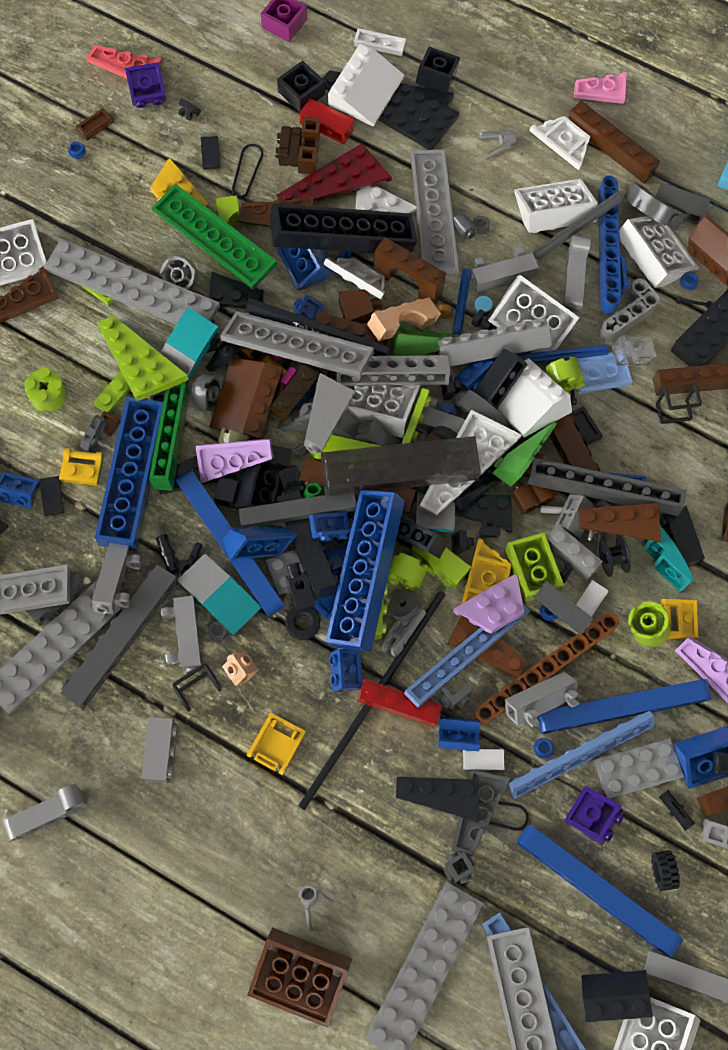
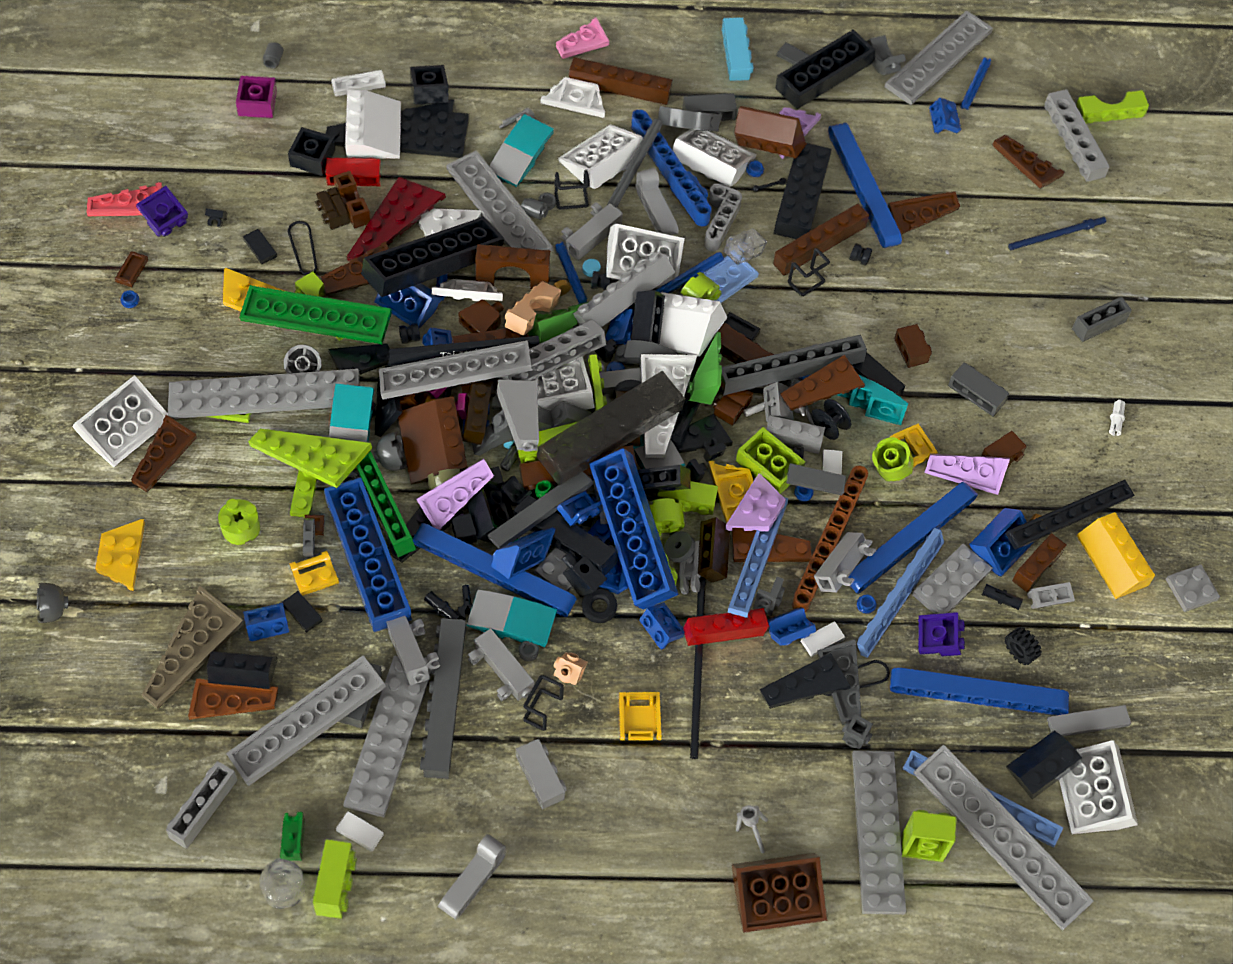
camera: 30 degrees left, 10 degrees down
none -> black wheel [399,323,420,344]
none -> slope [489,114,554,187]
none -> black piece [554,170,590,210]
none -> dark brown brick [698,517,730,583]
none -> lime brick [901,810,956,862]

